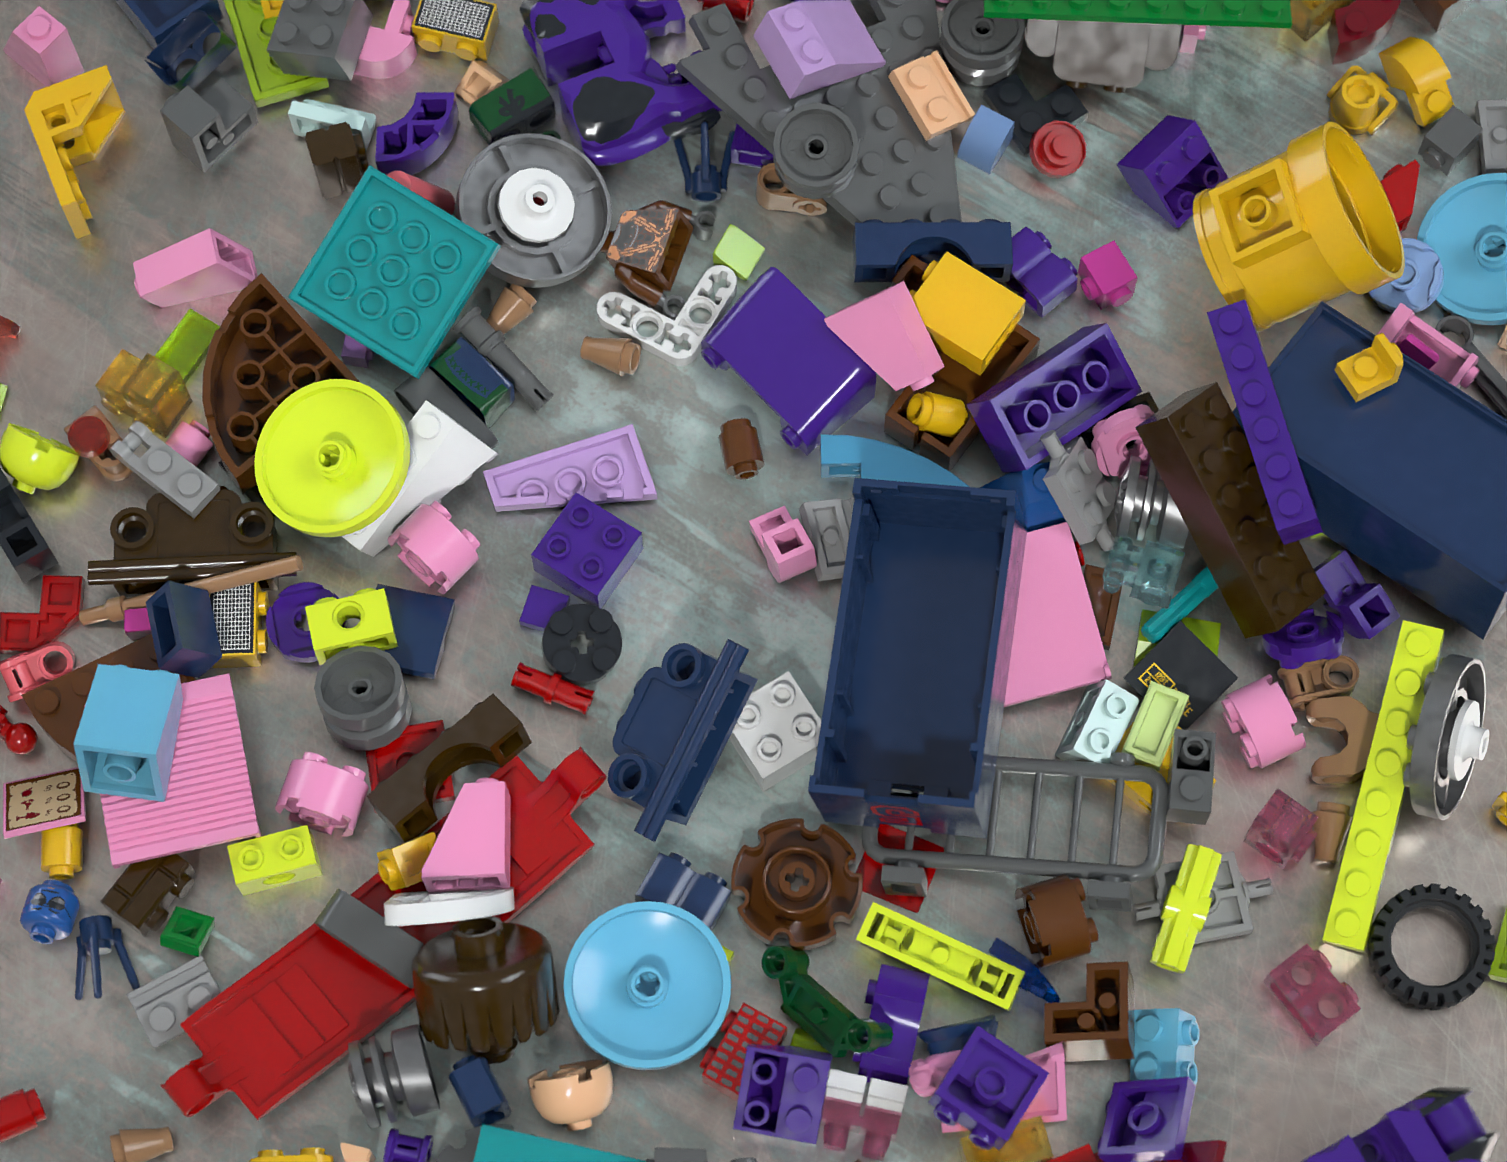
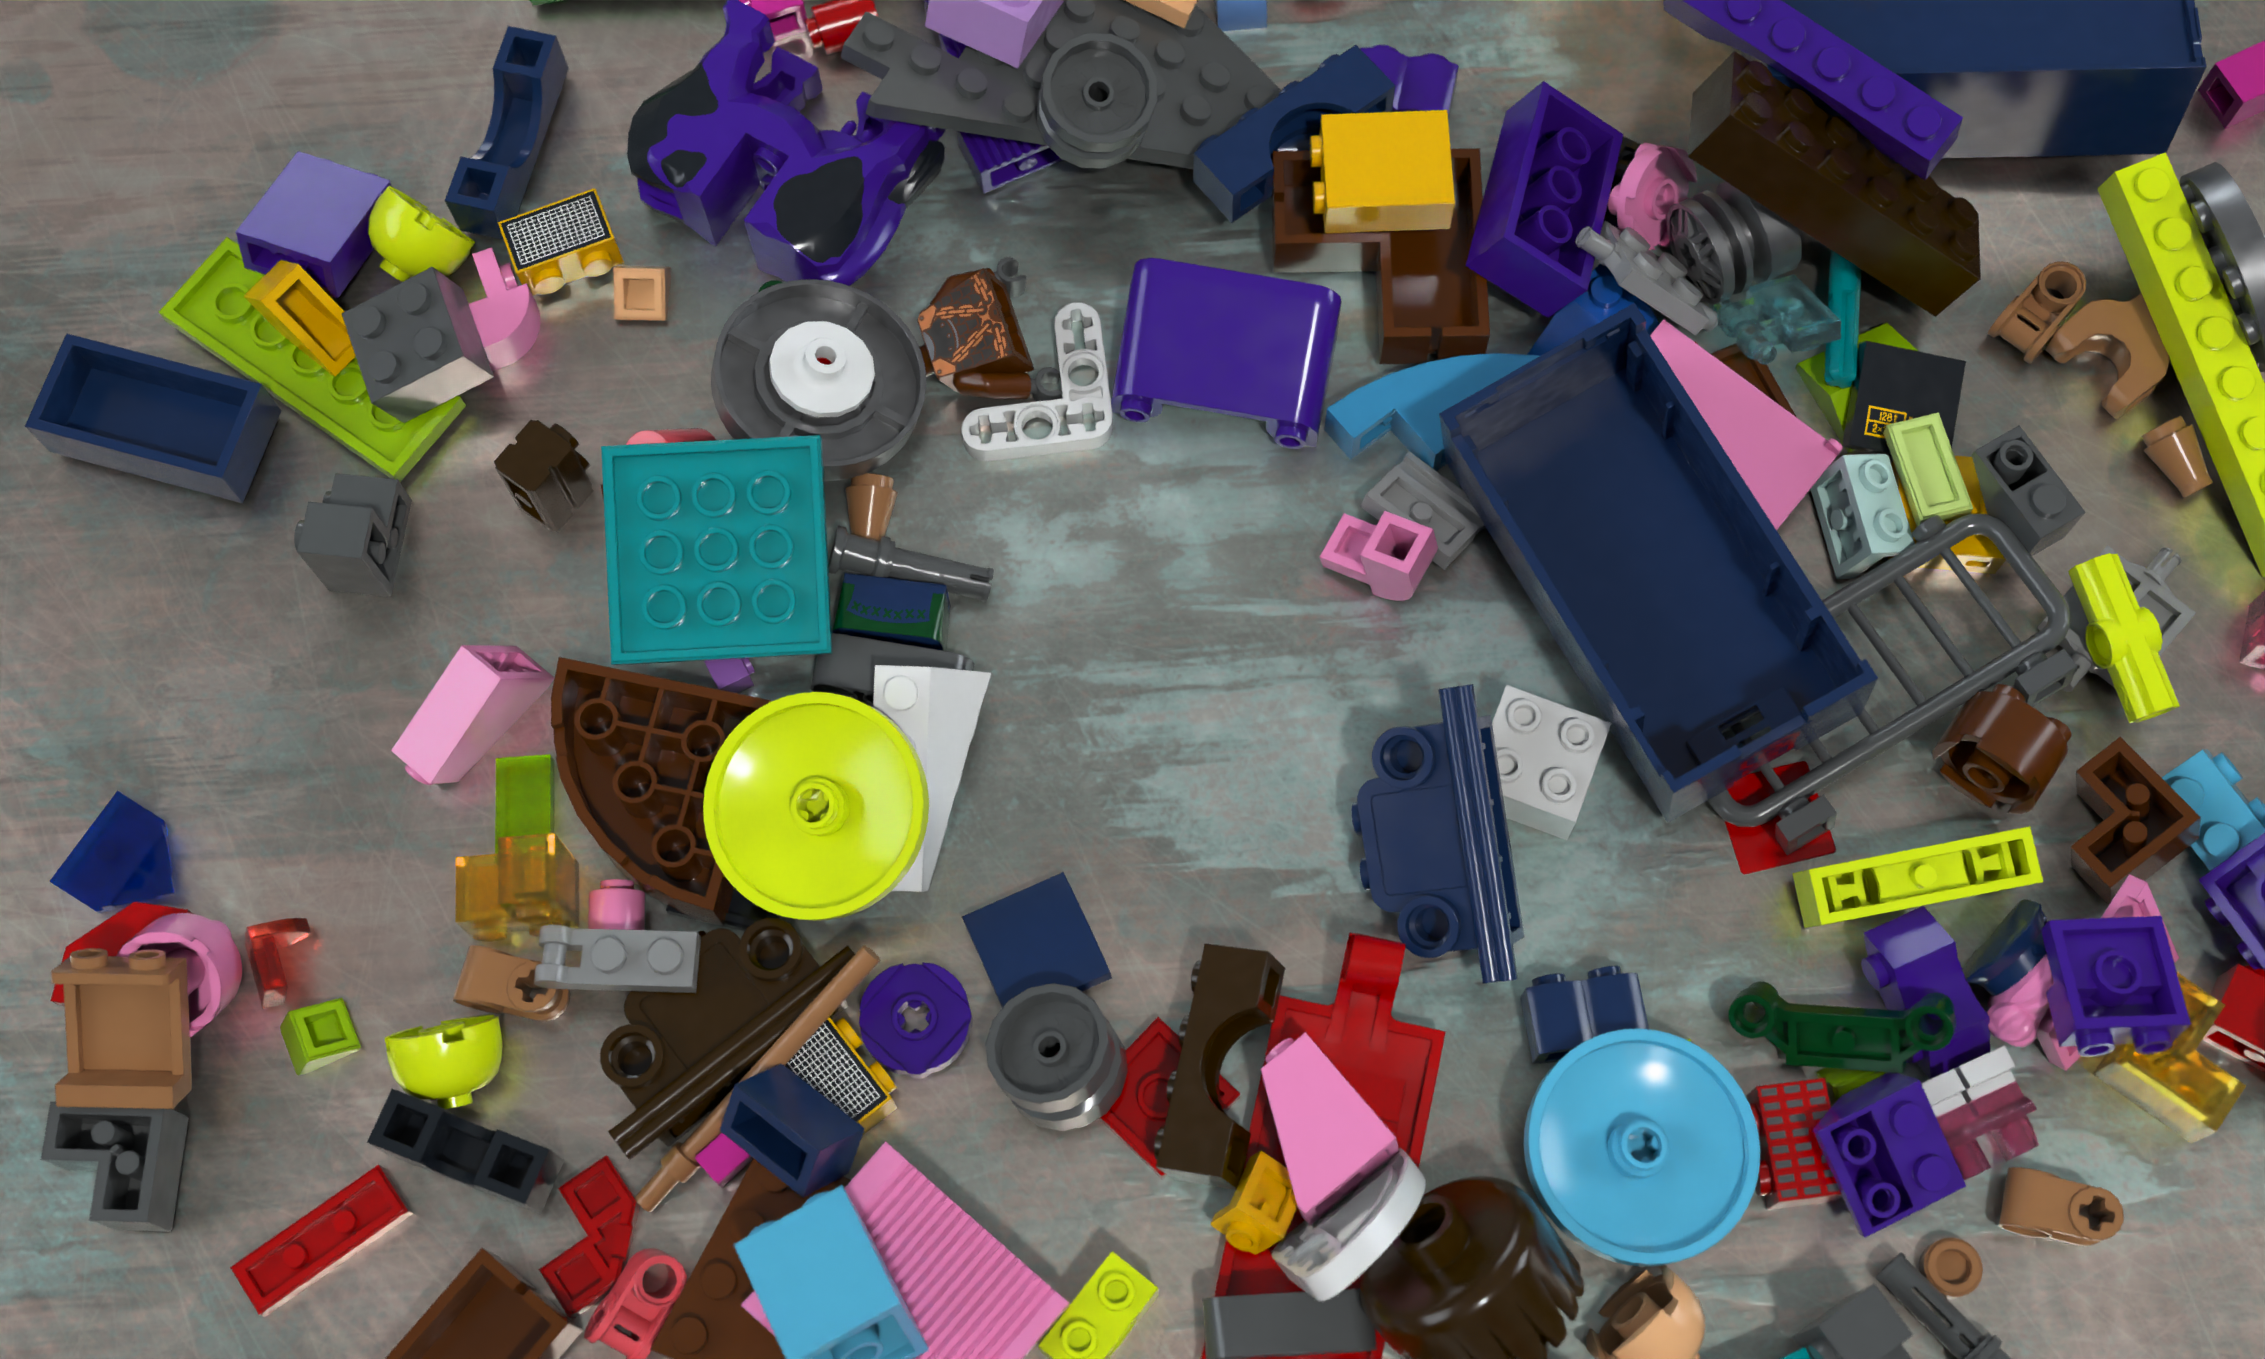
camera: 35 degrees left, 0 degrees up
bright pink slope [3,6,84,87] -> none
yellow bracket [24,65,125,239] -> none
clear red tile [68,416,110,458] -> none
dark blue piece [144,10,238,92] -> none
bright pink brick [275,752,369,836] -> none
light aqua bracket [288,99,377,151] -> none
neon yellow brick [305,588,398,665] -> none
dark purple brick [375,92,459,175] -> none
bright pink brick [388,501,481,594] -> none
piece [468,67,556,145] -> none
lavender wing [483,424,657,512] -> none
red pin [511,662,595,715] -> none
dark purple tile [519,585,570,632] -> none
dark purple brick [531,492,644,609] -> none
black plate [541,604,622,685] -> none
medium nougat cone [580,336,641,376] -> none
dark blue plant [673,122,735,202] -> none
lime slope [713,224,765,281] -> none
reddish brown brick [718,418,764,480] -> none
reddish brown piece [731,818,863,951] -> none
medium nougat piece [756,163,827,216] -> none
bright pink slope [824,281,945,391] -> none
yellow brick [907,391,968,438] -> none
clear blue slope [989,937,1061,1003] -> none
dark pink brick [1078,240,1138,310] -> none
bright pink brick [1221,674,1306,769] -> none
clear pink brick [1243,788,1319,869] -> none
dark purple plate [1262,608,1344,669] -> none
dark purple brick [1314,550,1401,639] -> none

